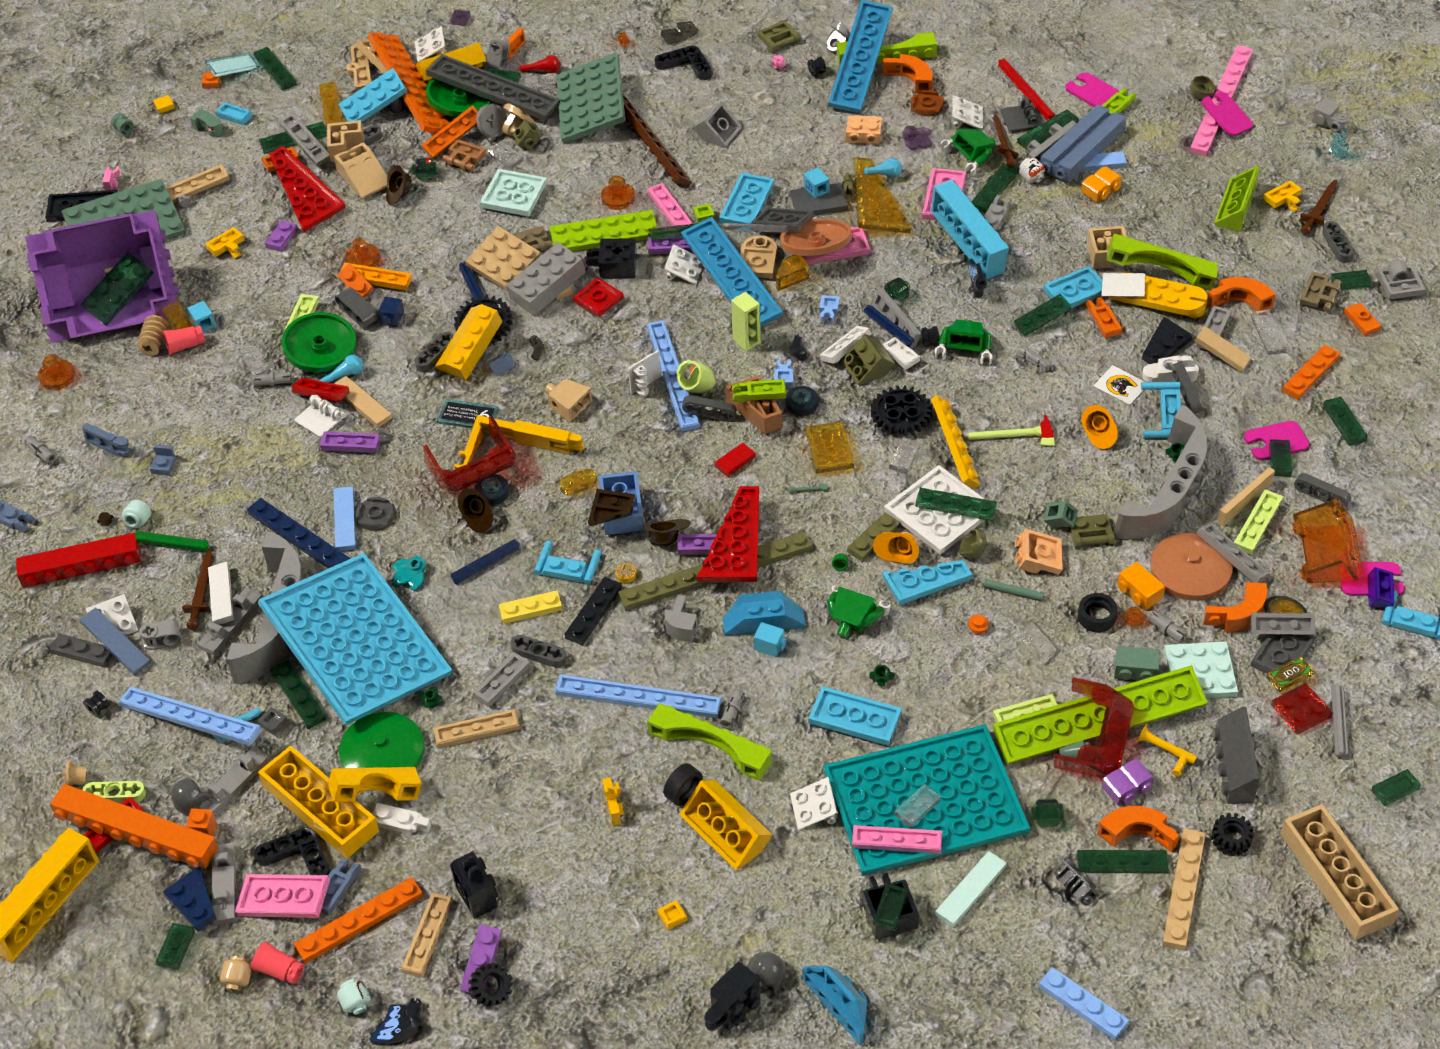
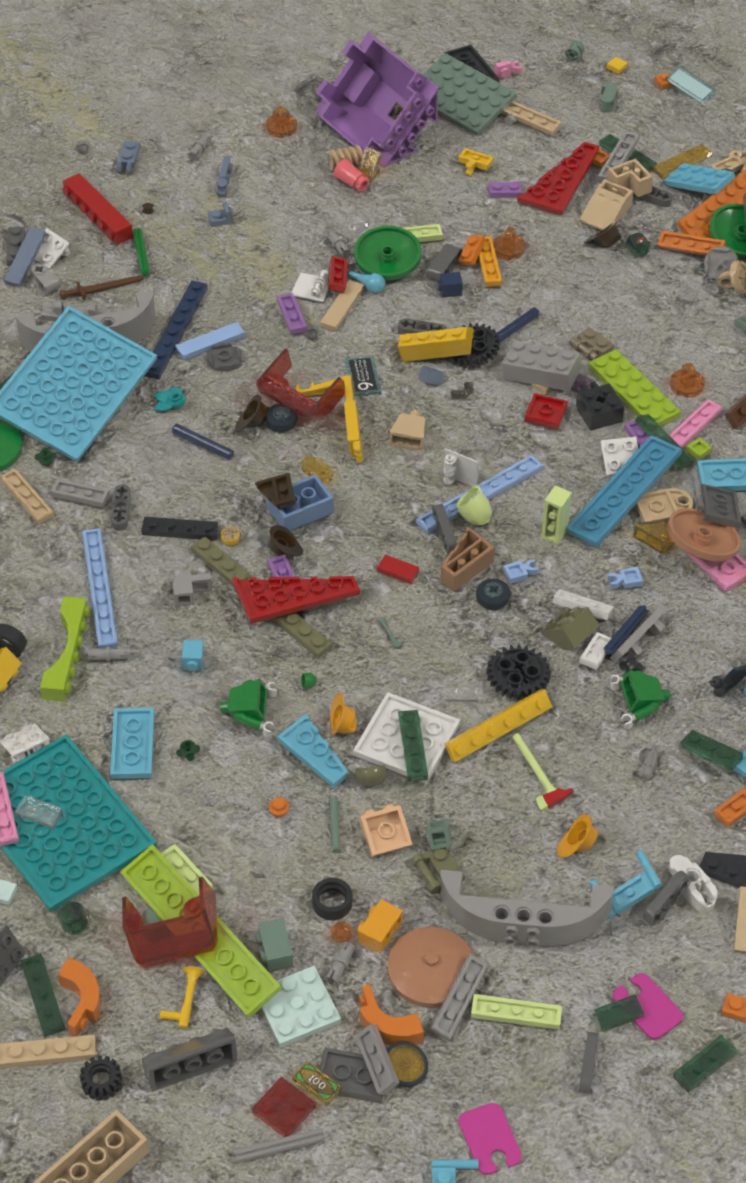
camera: 65 degrees right, 0 degrees up
clear green plate [80,251,154,326] -> none
light aqua head [122,500,151,528] -> none
medium azure brick [187,301,216,332] -> none
white tile [208,562,234,625] -> none
medium azure tile [215,102,253,125] -> none
clear green tile [253,47,297,91] -> none
medium nougat plate [442,139,486,171] -> none
tan plate [465,226,540,292] -> none
light aqua plate [480,169,547,217] -> none
light yellow plate [498,590,562,624] -> none
olive brick [513,120,542,150] -> none
medium azure plate [534,541,602,585] -> none
dark azure wedge [723,591,806,636] -> none
lime hinge [732,379,786,403] -> none
black animal [789,334,807,362] -> none
clear yellow plate [805,421,854,474] -> none
olive plate [847,512,900,562] -> none
clear green head [884,277,910,302] -> none
sticker [1093,365,1145,405] -> none
medium lavender brick [1102,758,1154,806] -> none
tan tile [1218,467,1275,526] -> none
clear orange windscreen [1292,498,1364,583] -> none
dark purple slope [1368,567,1395,607] -> none

